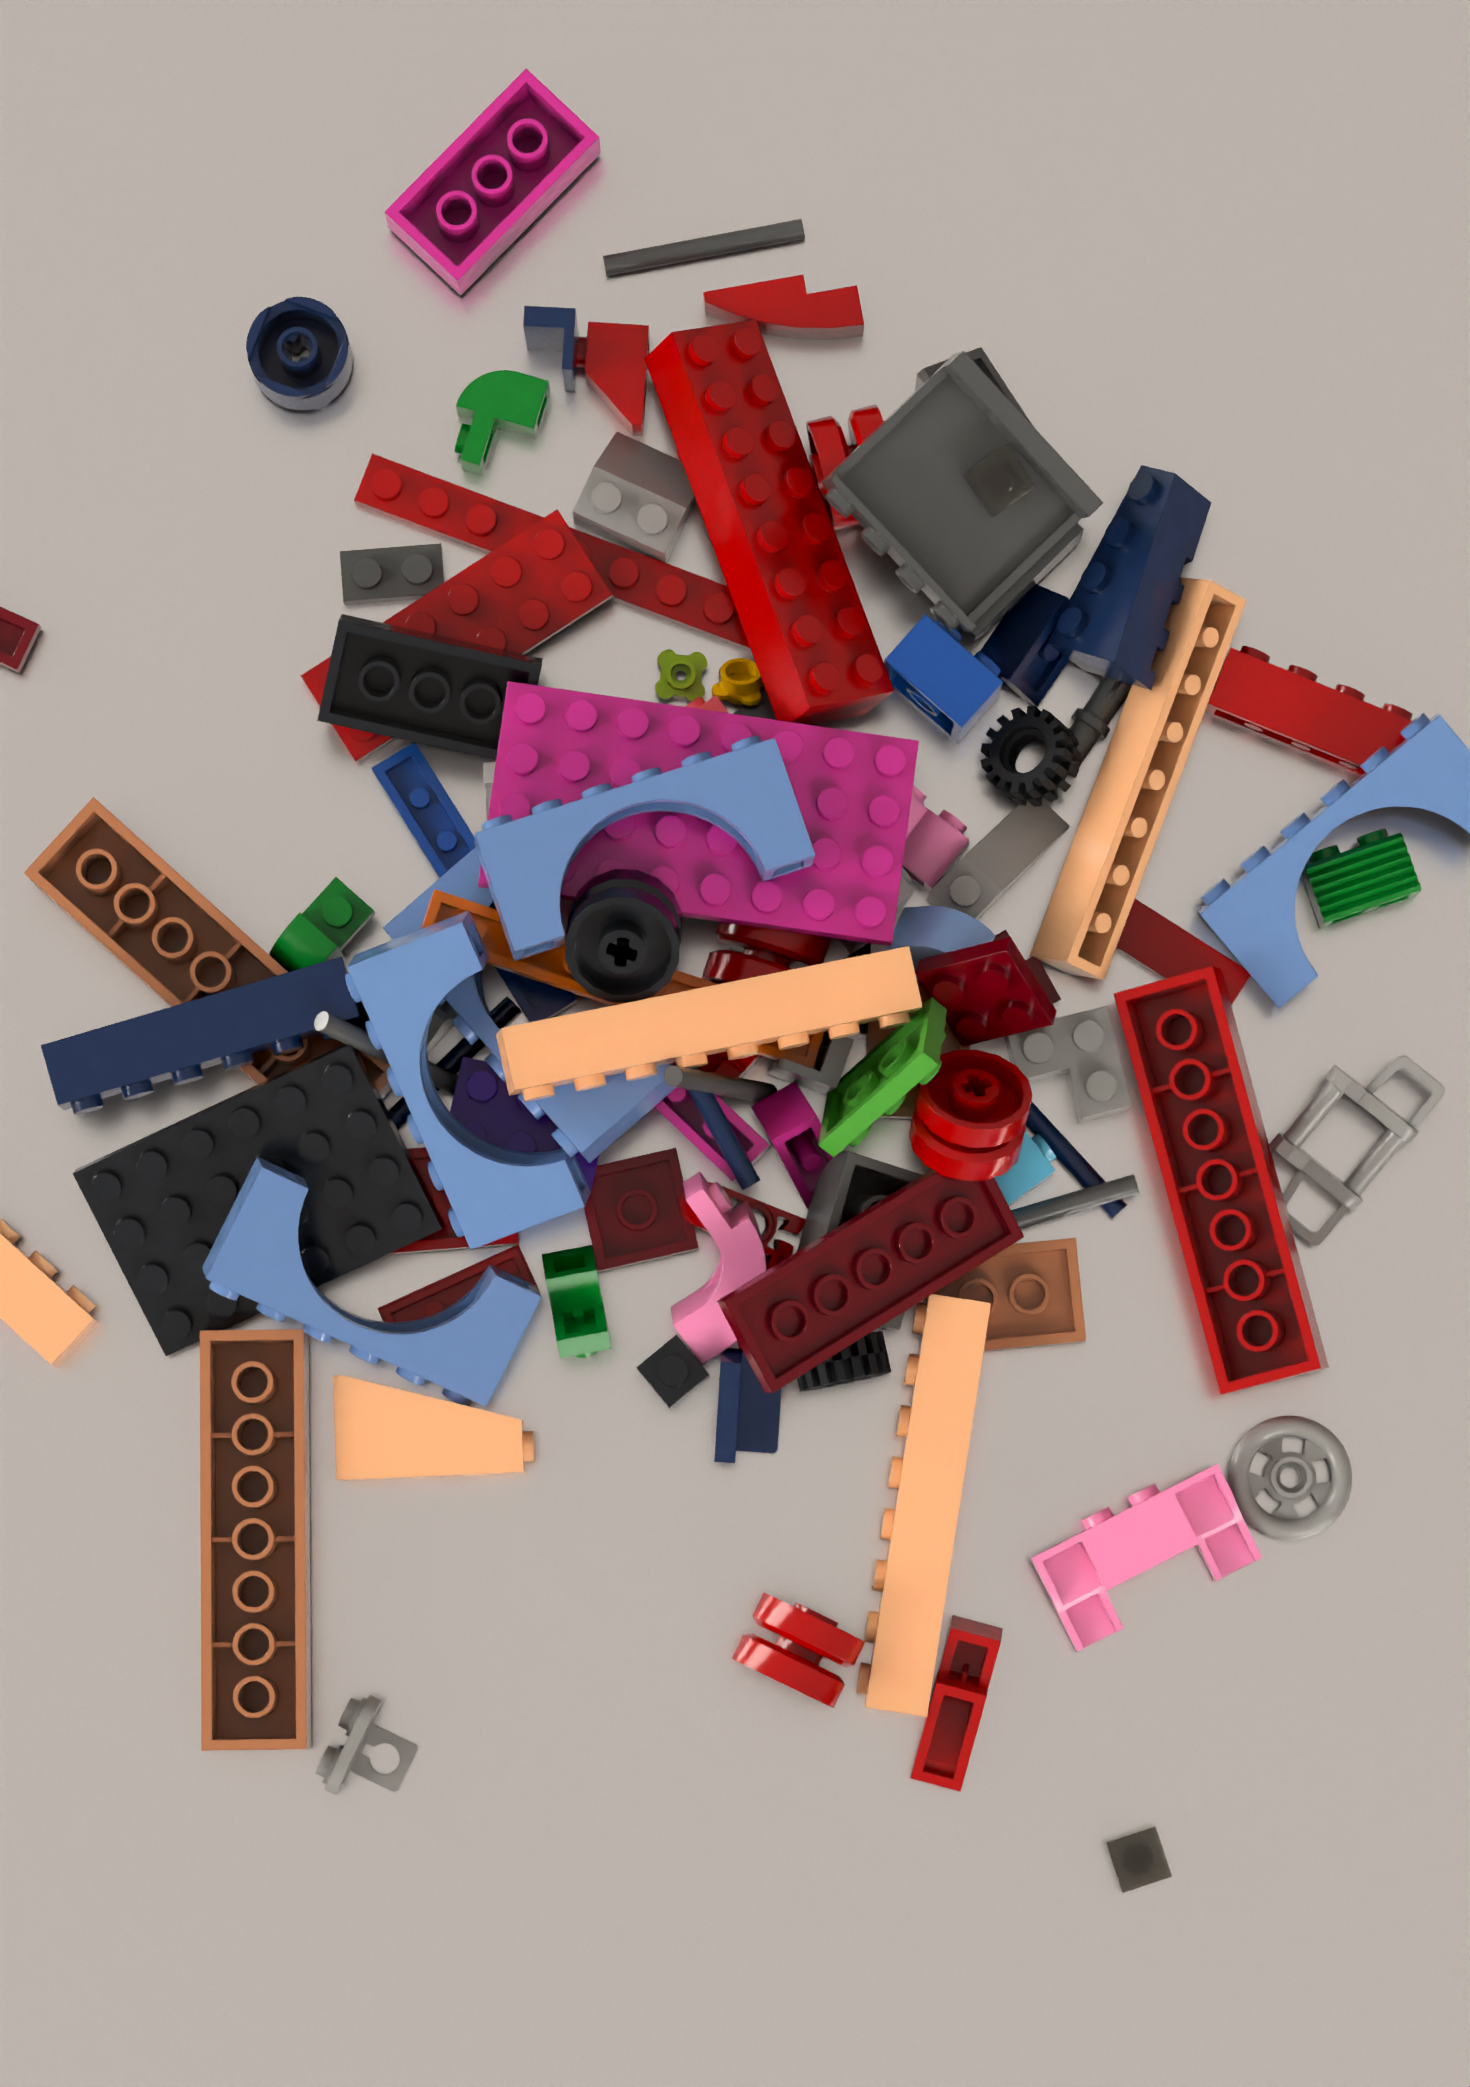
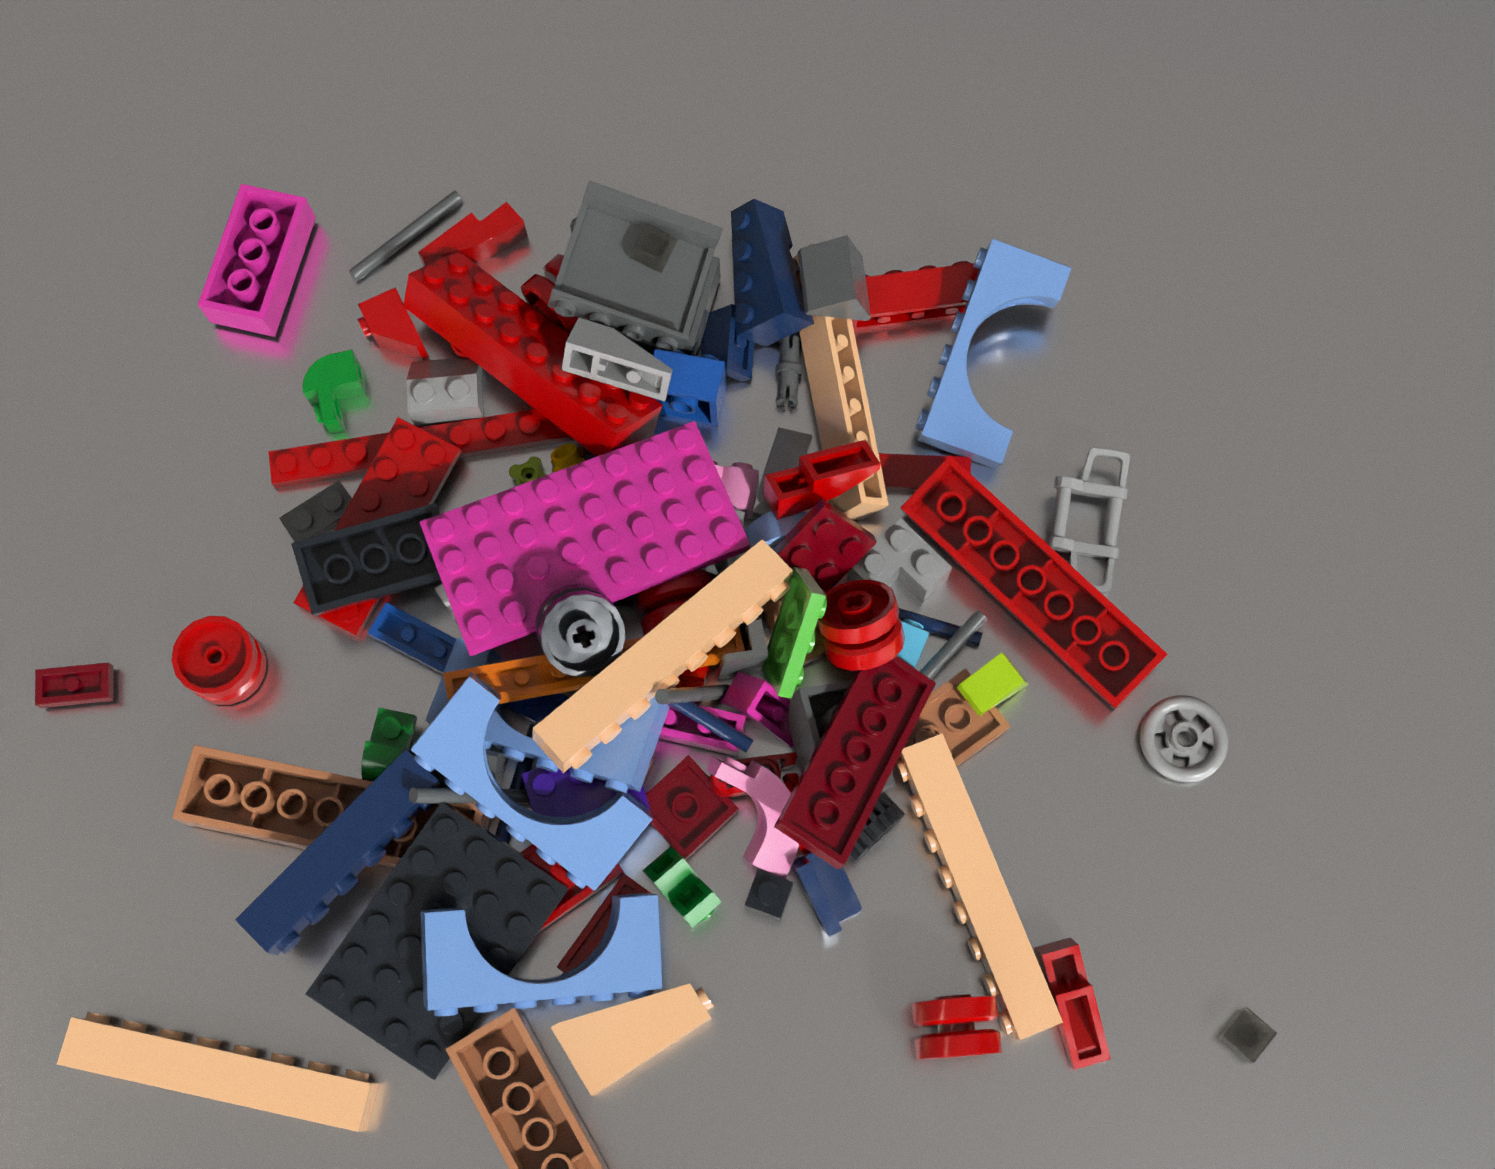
camera: 30 degrees left, 10 degrees down
dark blue brick [246,297,353,410] -> none
medium blue arch [474,736,815,961] -> none
dark blue panel [523,306,579,391] -> none
black tyre [980,706,1081,807] -> none
bright pink bracket [1030,1464,1262,1652] -> none
green brick [1301,829,1421,928] -> none
none -> red wheel [171,616,267,705]
none -> light grey slope [562,318,673,401]
none -> red slope [763,439,881,520]
none -> dark grey slope [798,235,871,321]
none -> lime slope [957,652,1029,716]

